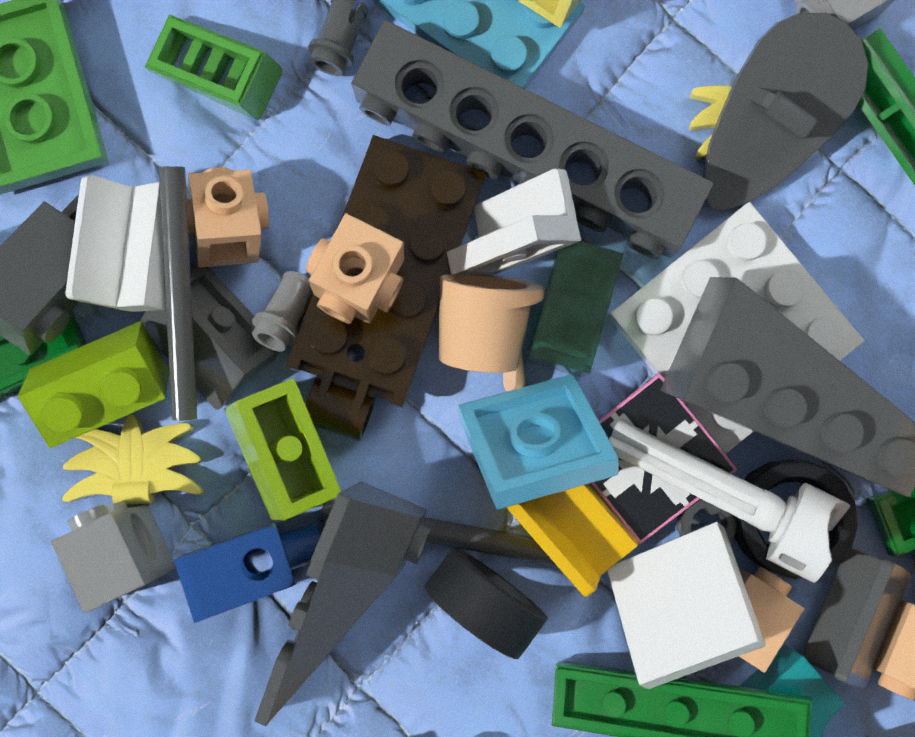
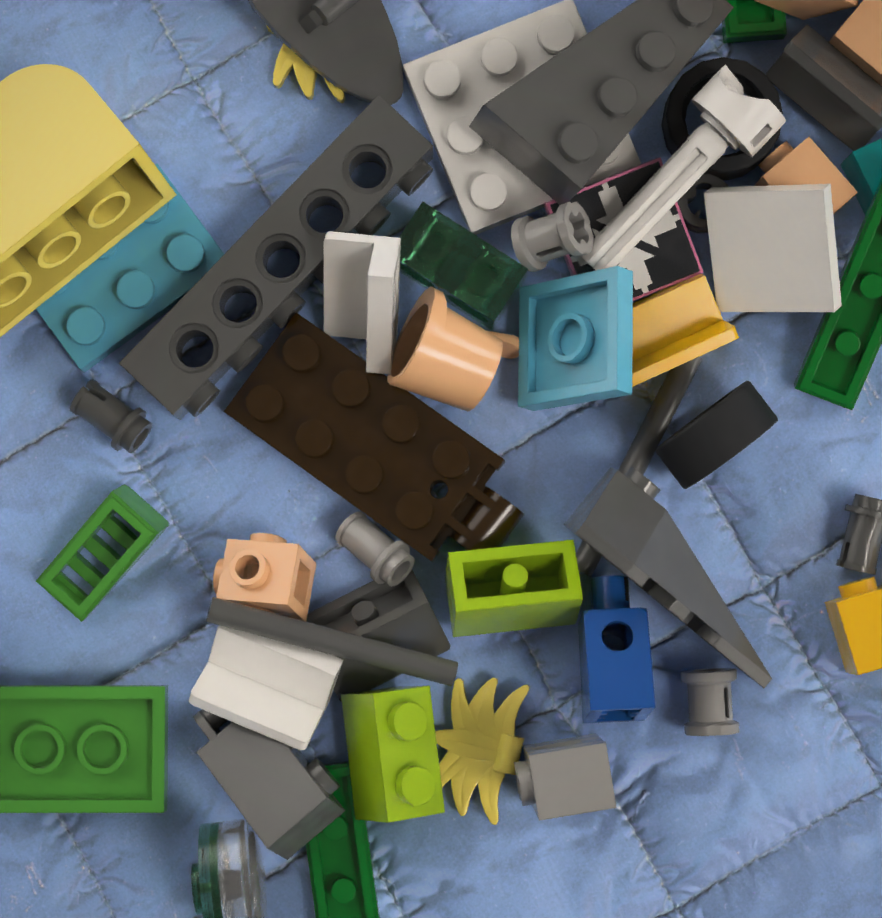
camera: 80 degrees left, 0 degrees up
light nougat brick [306,213,404,324] -> none
none -> light grey bush [511,202,594,272]
none -> light grey bush [680,668,739,736]

